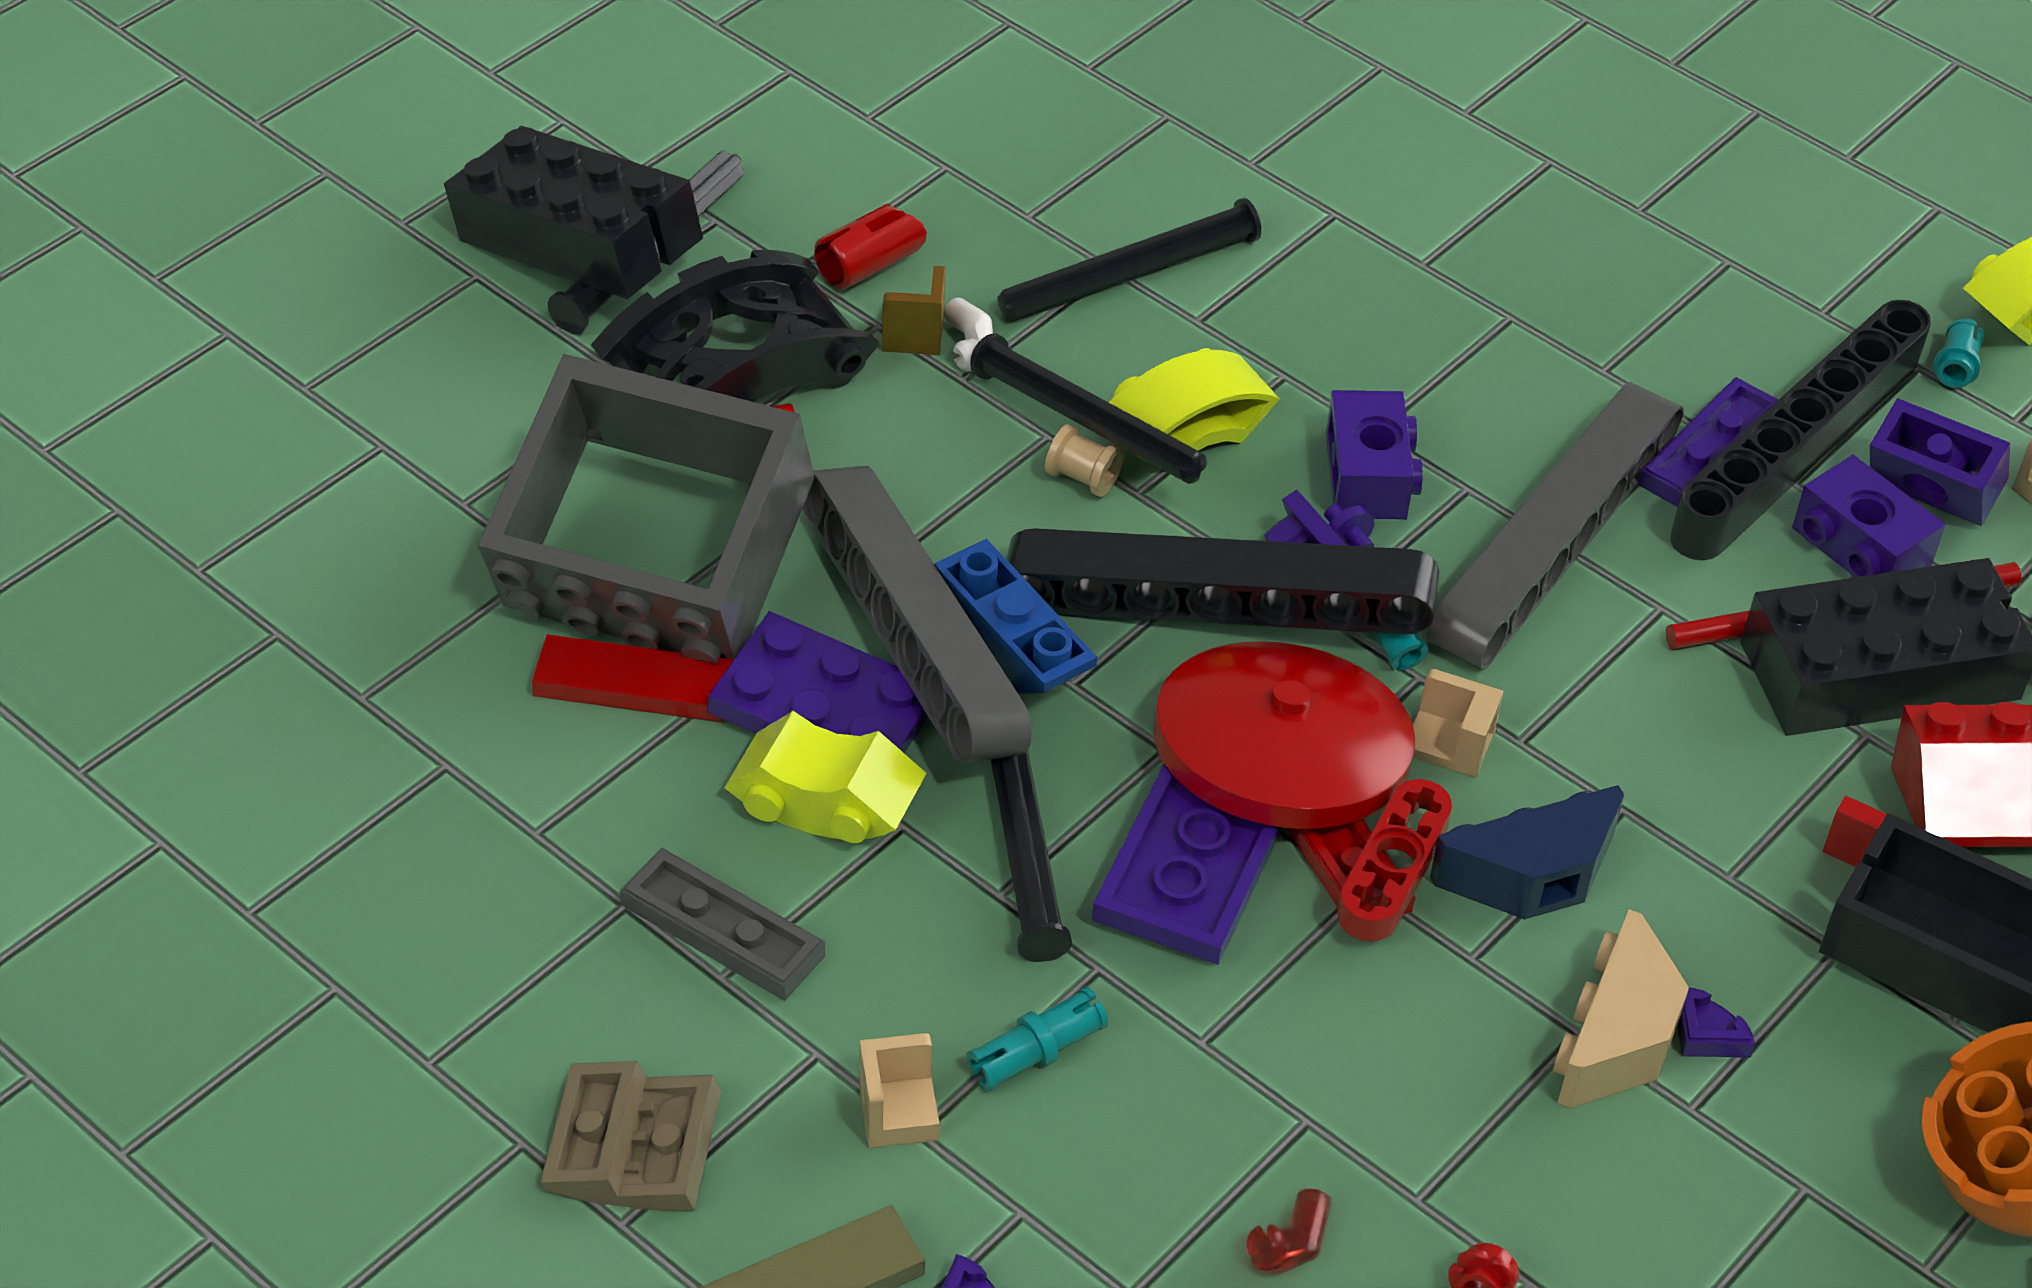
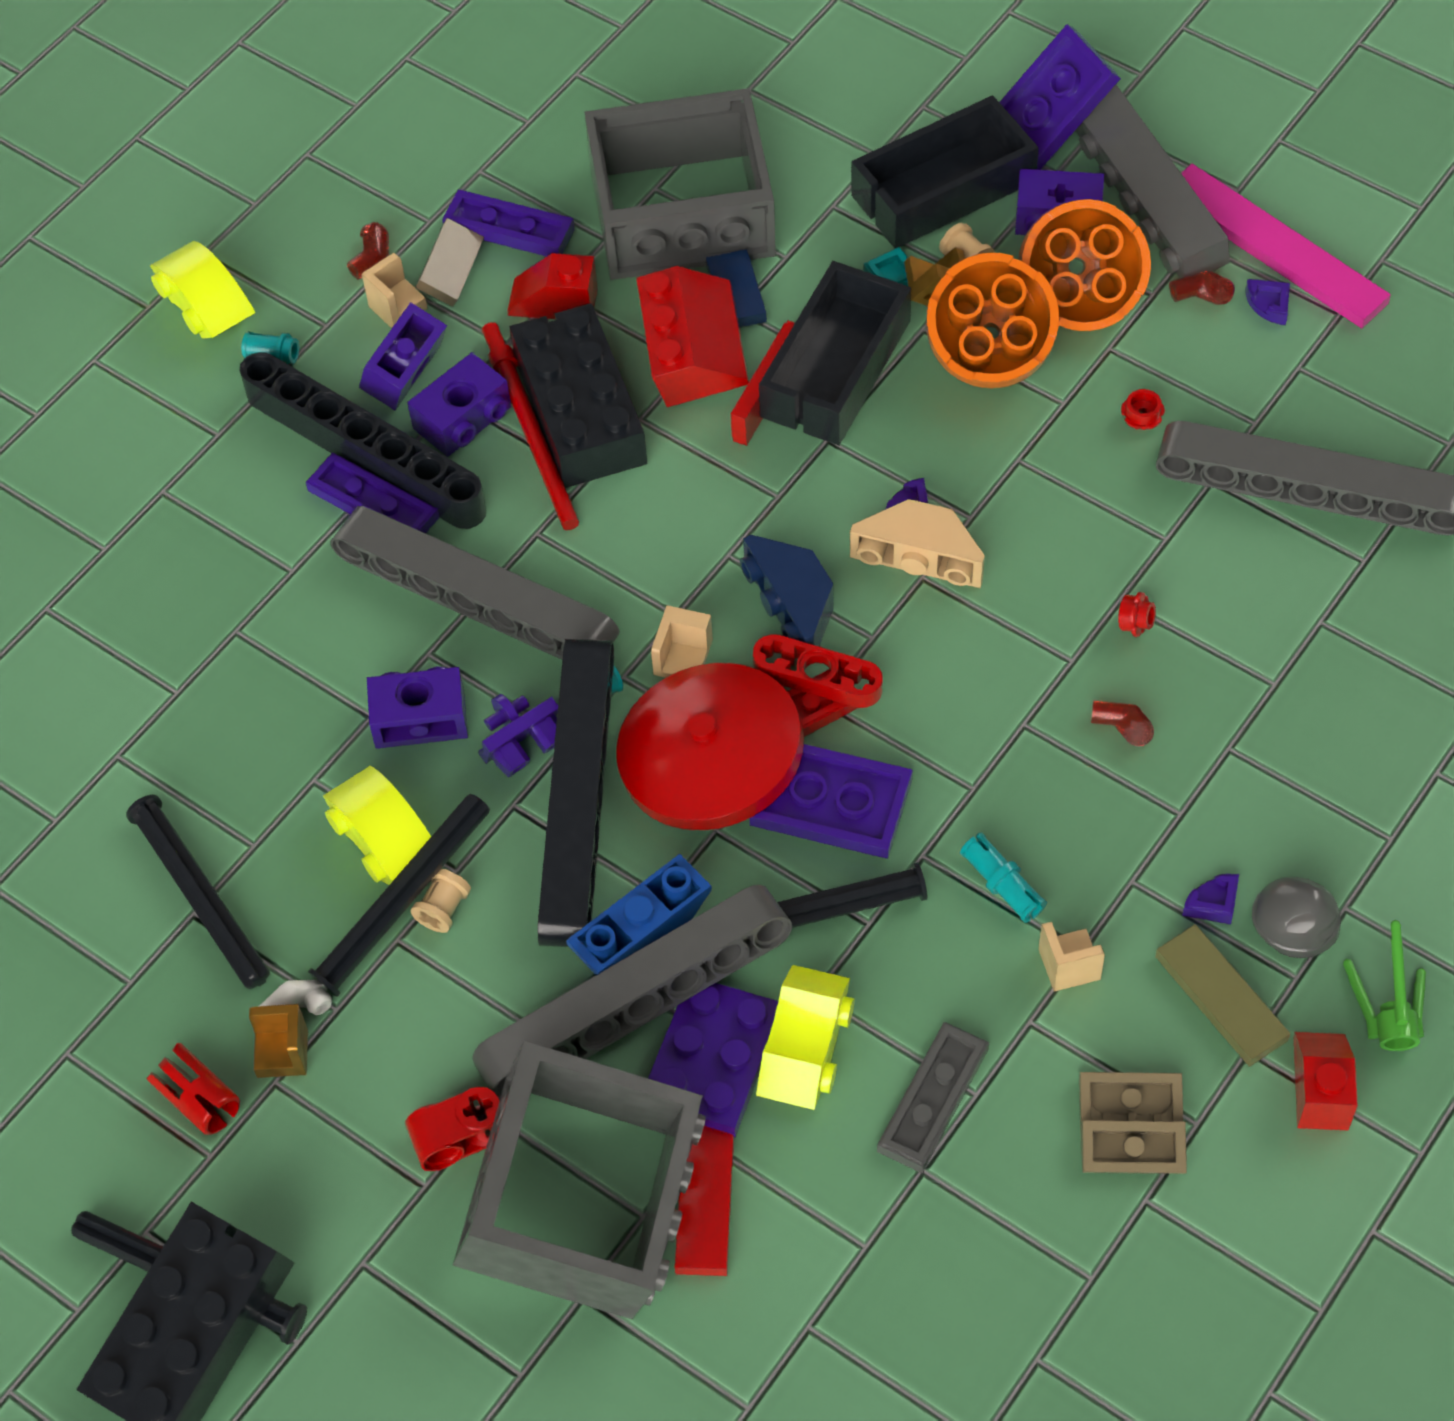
camera: 90 degrees left, 10 degrees up
black fence [591,250,879,402] -> none

